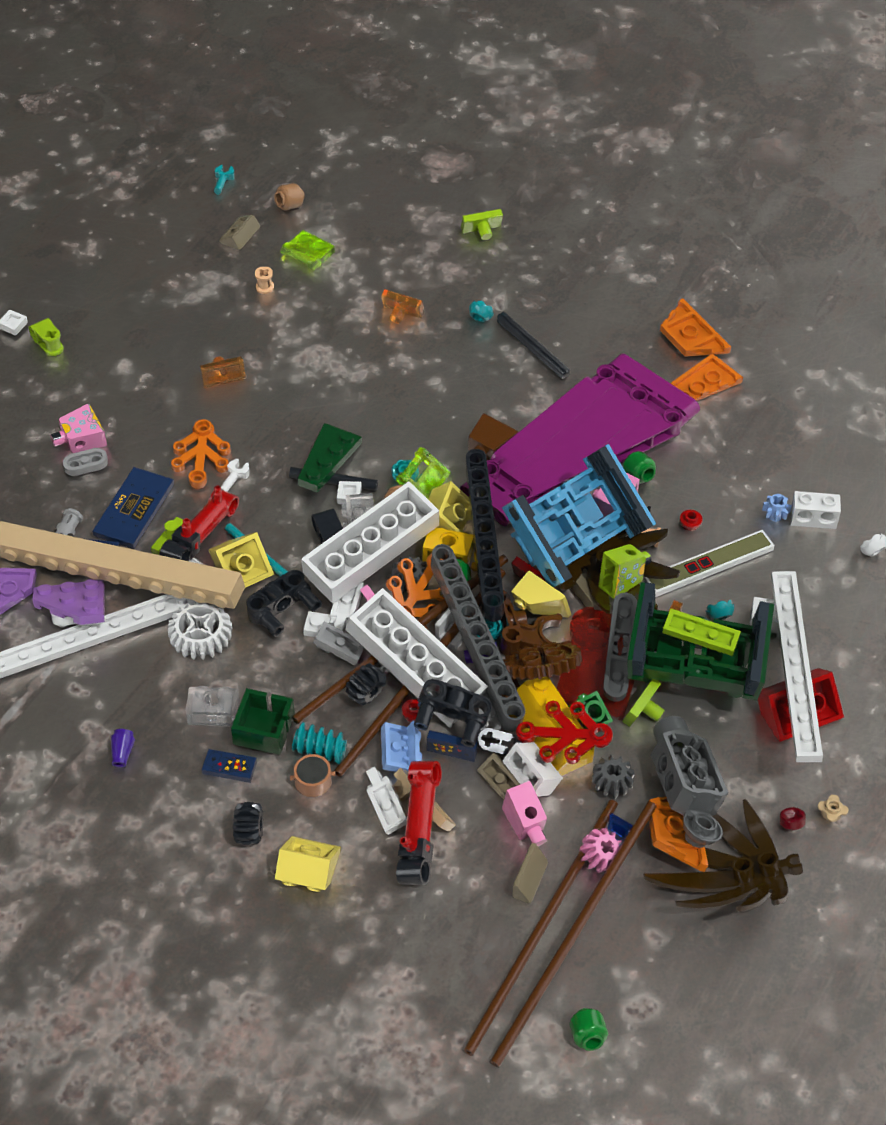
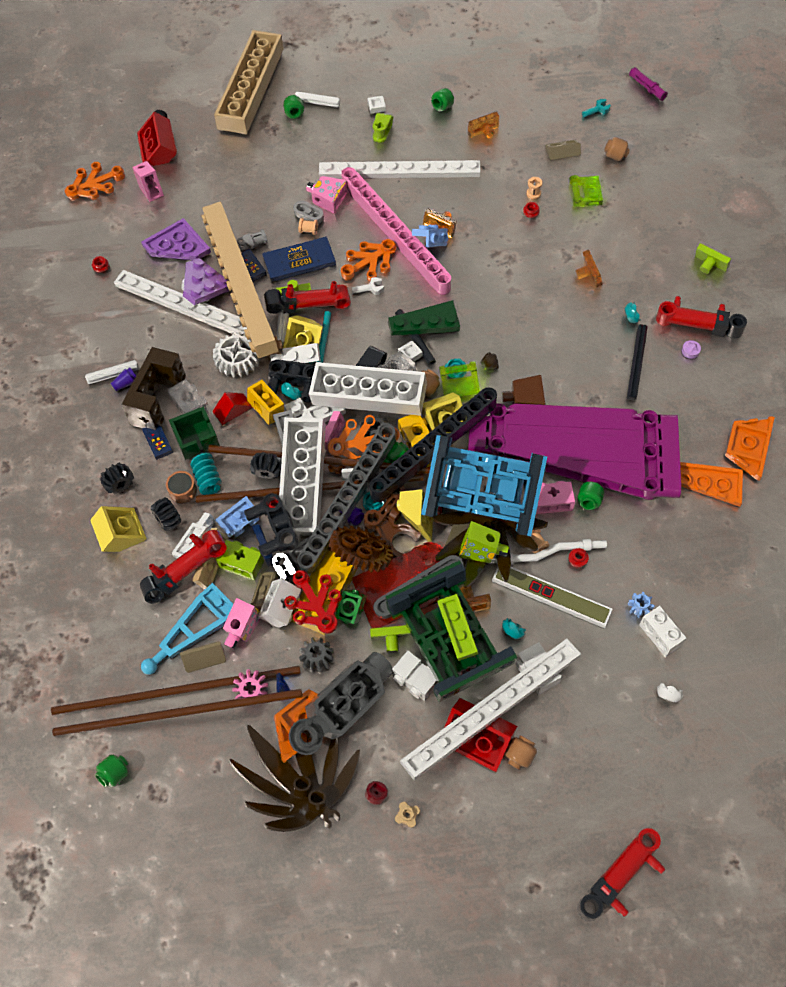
camera: 55 degrees right, 10 degrees up
none -> white axle [85,360,139,384]
none -> dark brown plate [121,347,186,430]
none -> medium azure plate [141,583,233,675]
none -> black gear [151,497,181,531]
none -> red slope [212,392,253,425]
none -> lime brick [216,540,264,581]
none -> yellow brick [247,380,284,425]
none -> white plate [270,343,321,364]
none -> teal plate [281,382,303,400]
none -> light nougat bush [298,218,318,235]
none -> white plate [319,160,480,179]
none -> bright pink beam [342,167,451,295]
none -> white brick [392,651,438,701]
none -> light blue bracket [412,225,448,247]
none -> green head [431,88,454,112]
none -> clear orange tile [468,111,499,138]
none -> dark brown plate [480,352,499,370]
none -> white bar [489,539,607,565]
none -> medium nougat head [505,735,537,769]
none -> red plate [523,202,540,218]
none -> magenta pin [629,67,668,101]
none -> red piece [656,296,747,339]
none -> lavender tile [681,340,701,359]

